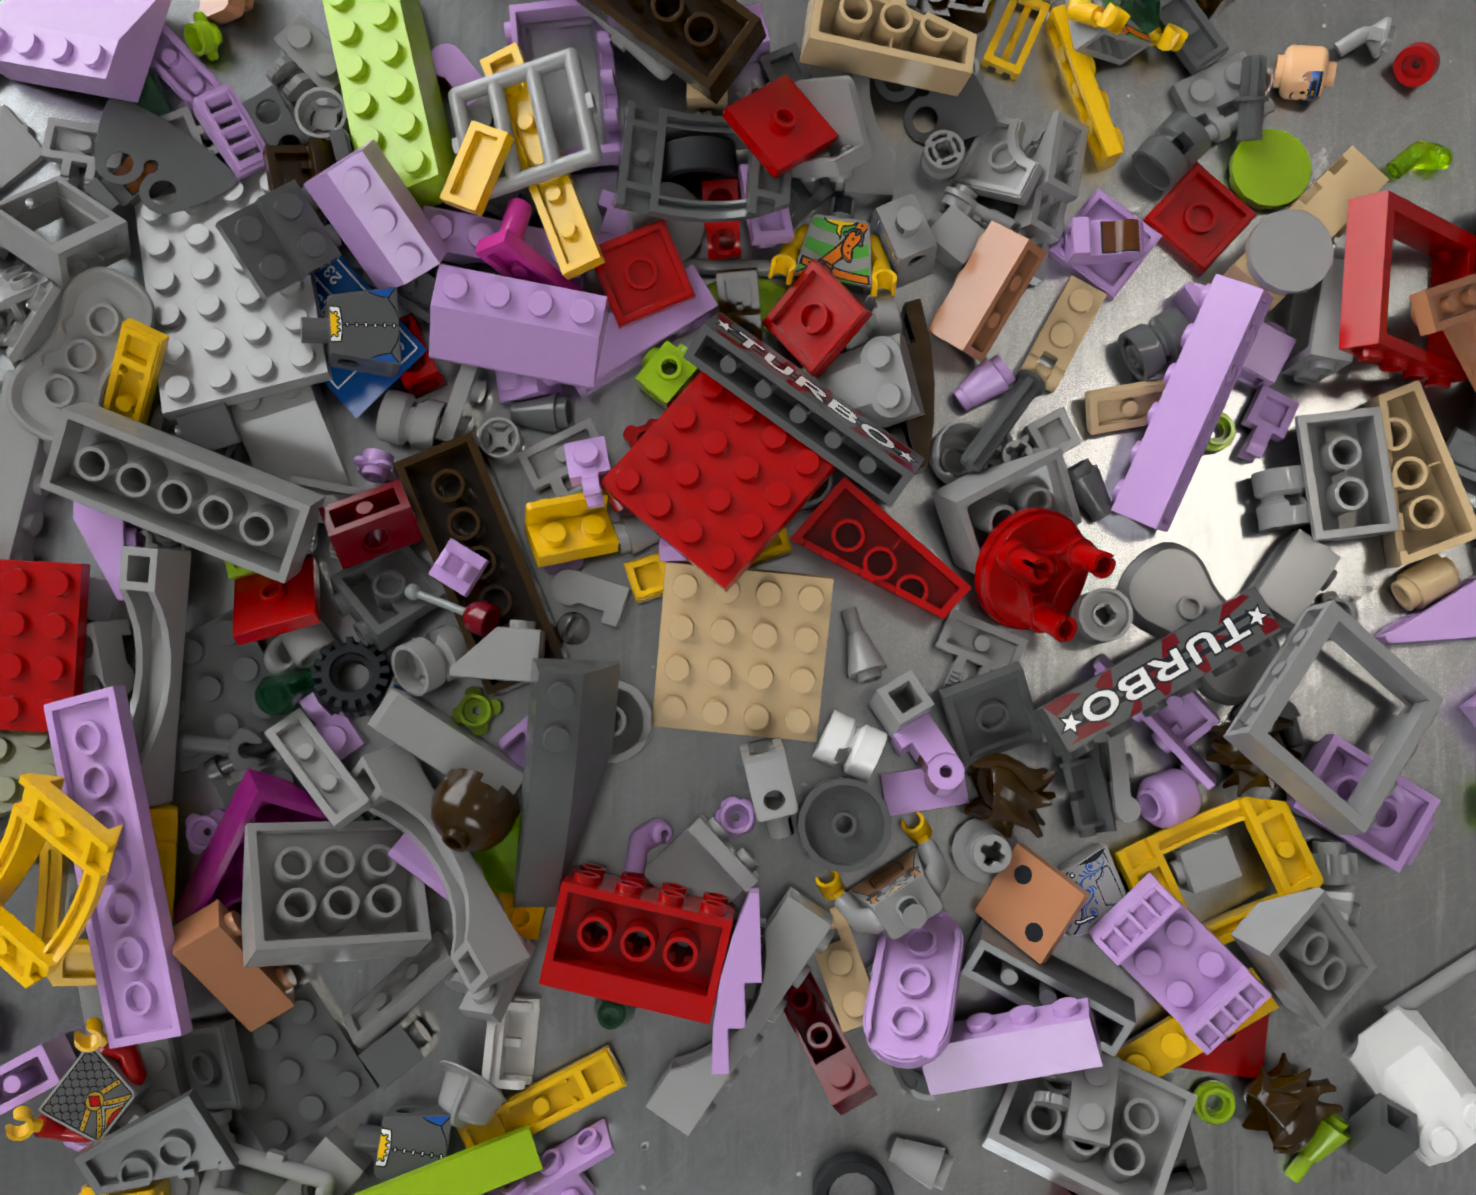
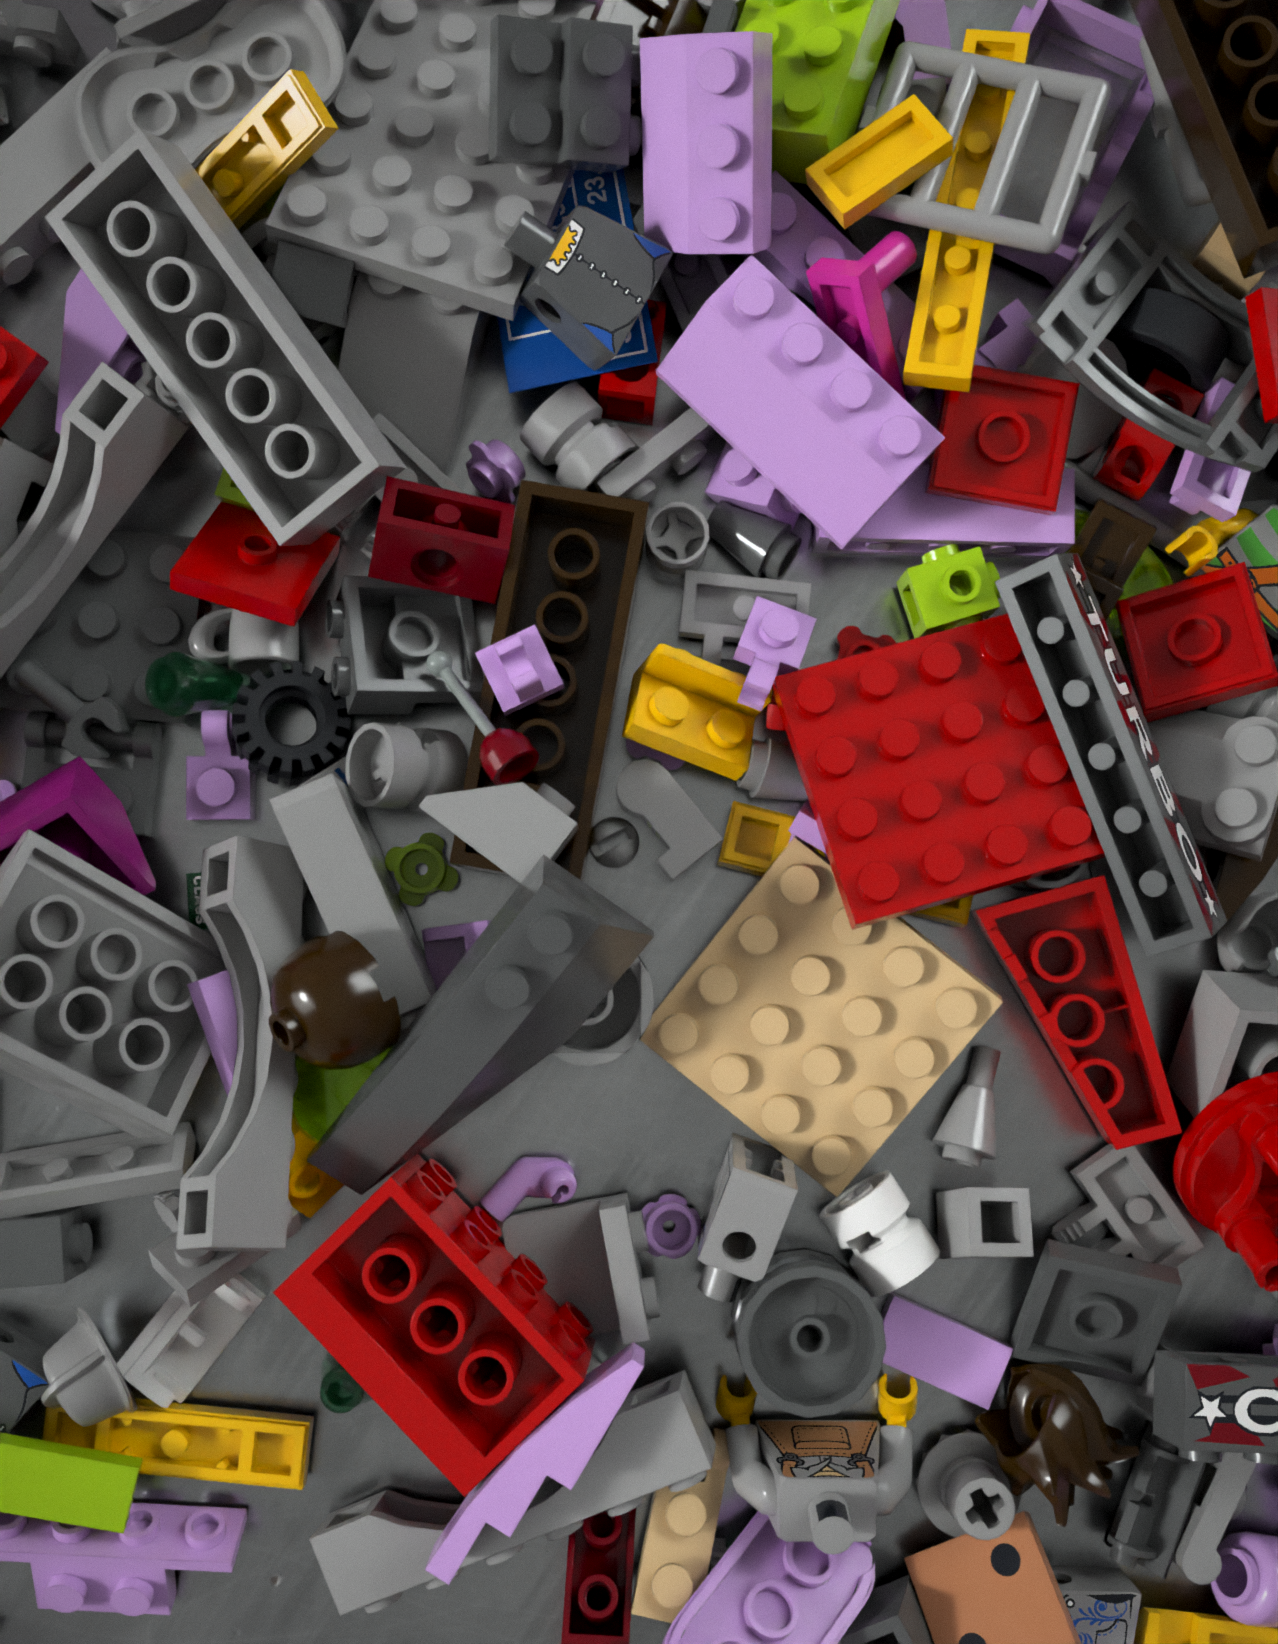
camera: 25 degrees right, 0 degrees up
light grey plate [264,708,373,832] -> none
lavender leg [890,713,964,797] -> none

